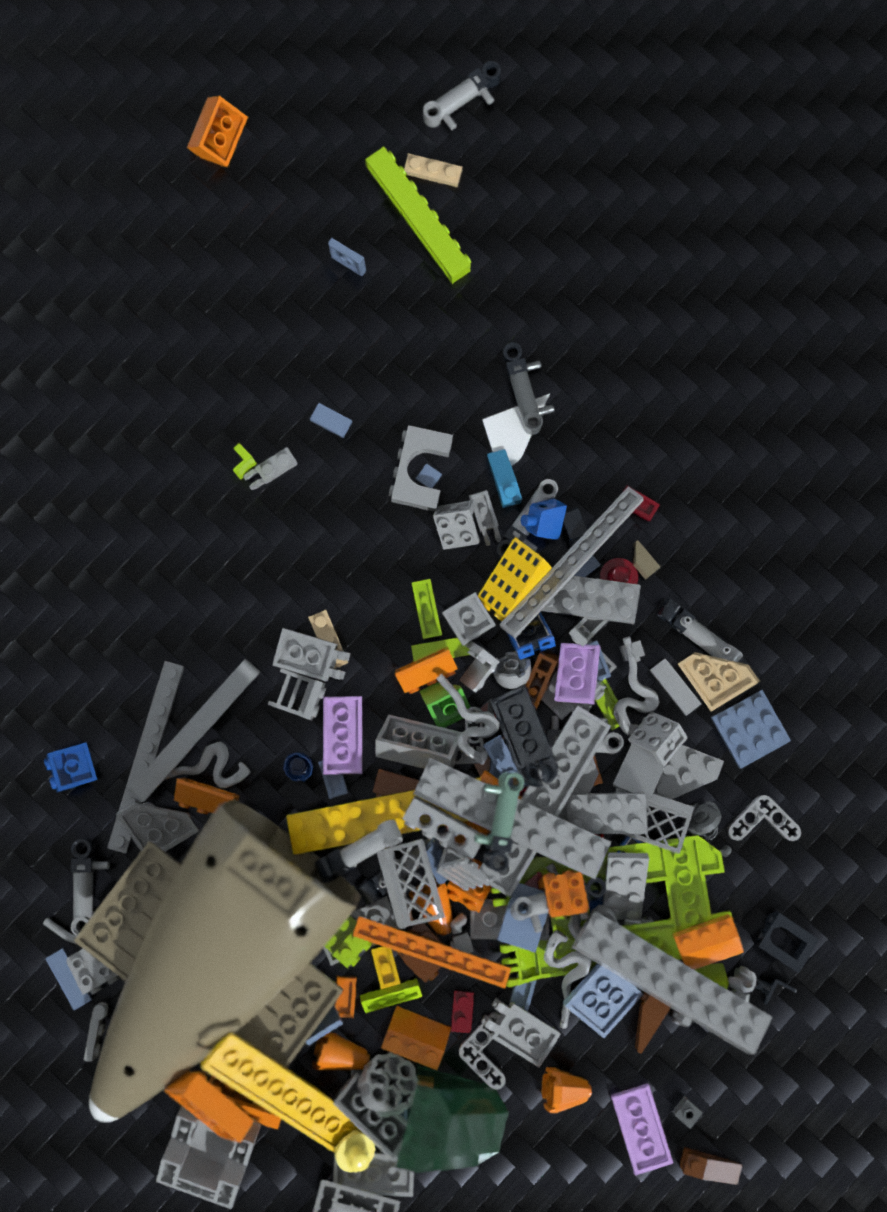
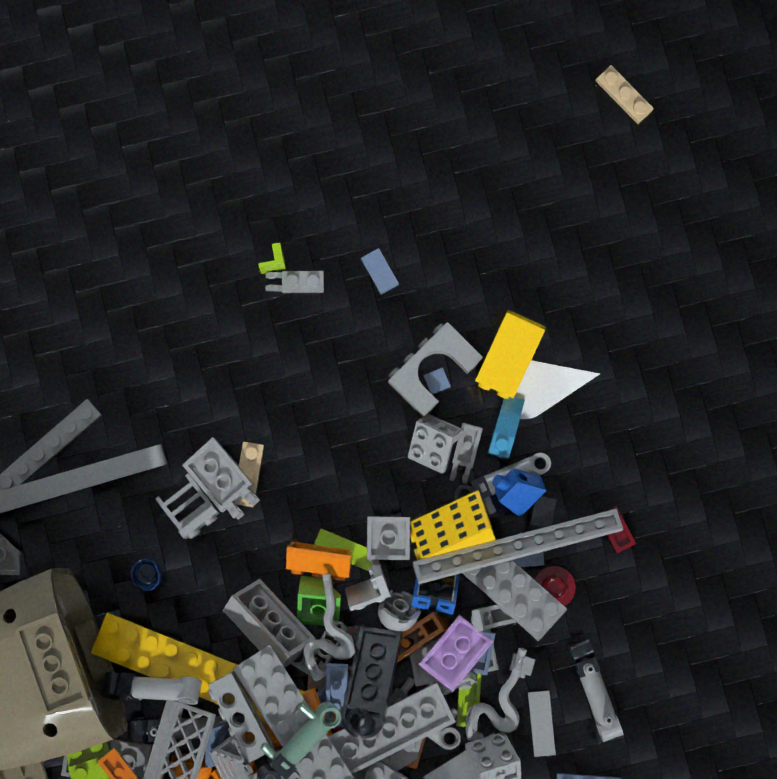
camera: 35 degrees right, 0 degrees up
light grey animal [164,741,251,788] -> none
orange slope [174,778,240,815] -> none
sand blue tile [318,761,348,799] -> none
lavender tile [323,696,363,775] -> none
sand blue tile [328,238,366,276] -> none
lime brick [366,147,471,284] -> none
reddish brown slope [373,769,419,797] -> none
lime plate [412,579,442,639] -> none
light grey piece [423,61,501,130] -> none
dark grey piece [502,342,555,435] -> none
dark tan tile [633,540,660,580] -> none
tan plate [678,652,759,711] -> none
none -> yellow slope [475,310,546,399]

